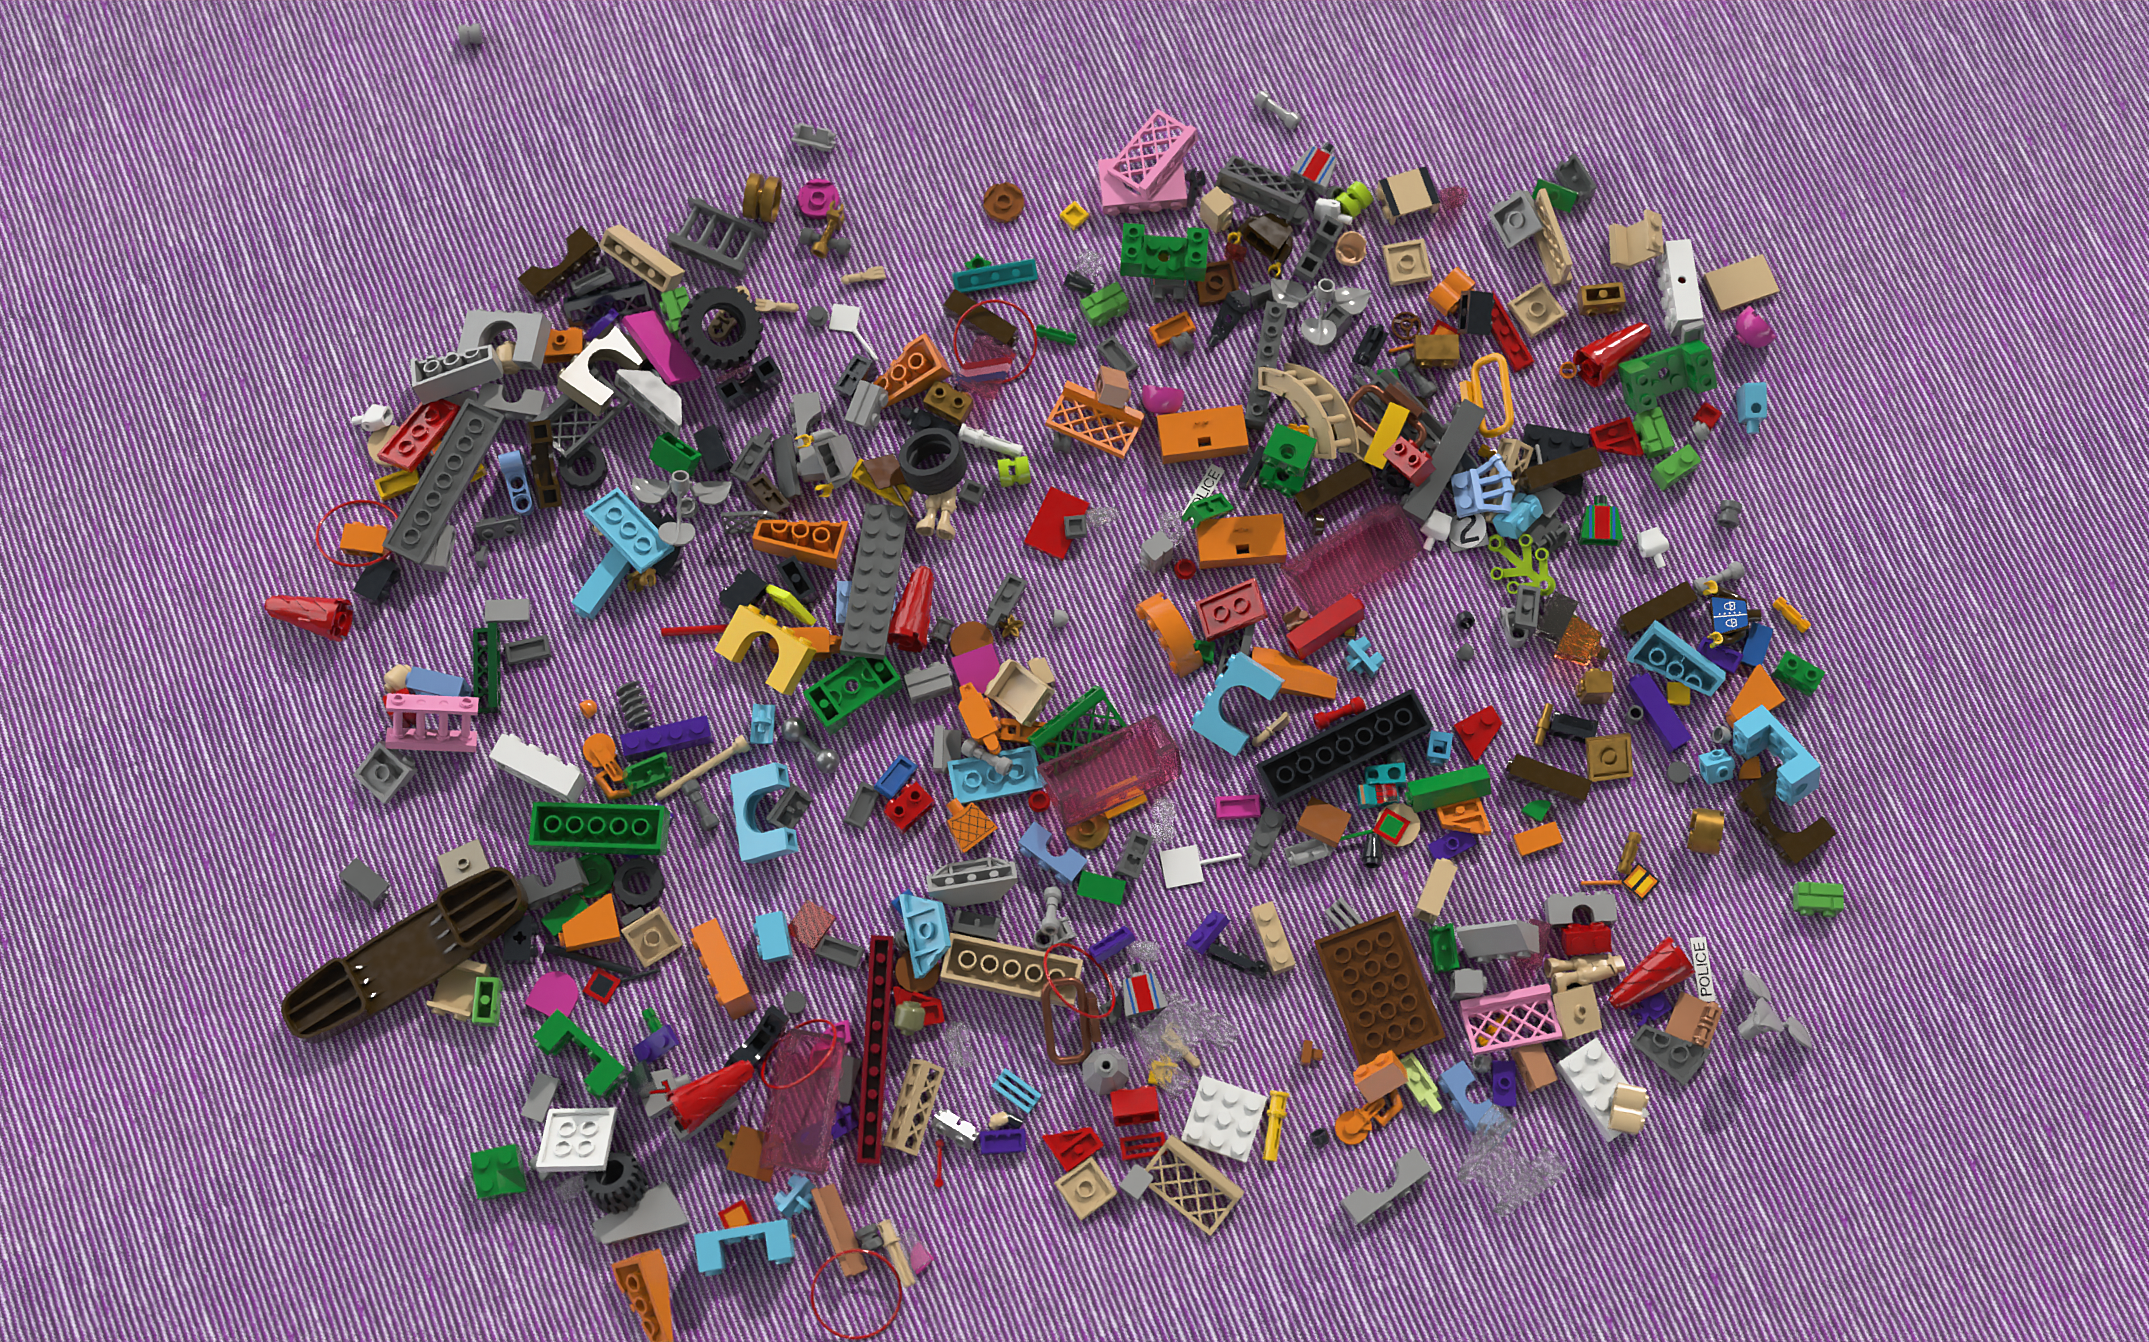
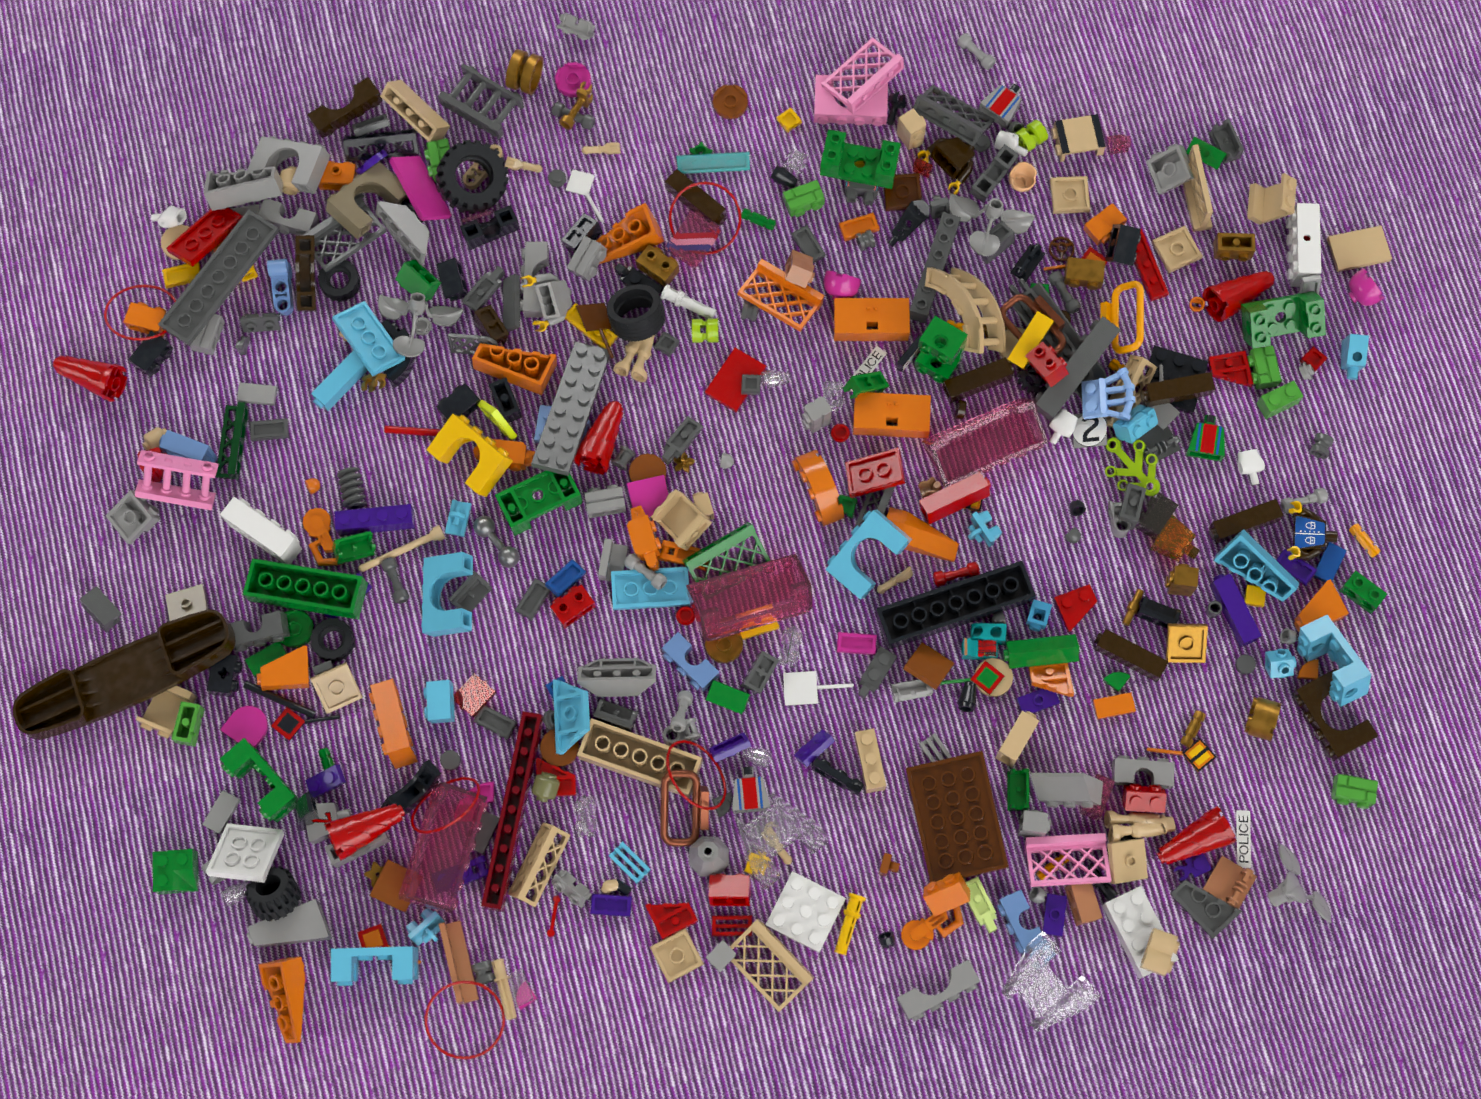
camera: 10 degrees right, 0 degrees up
orange torso [945,797,998,853] -> none

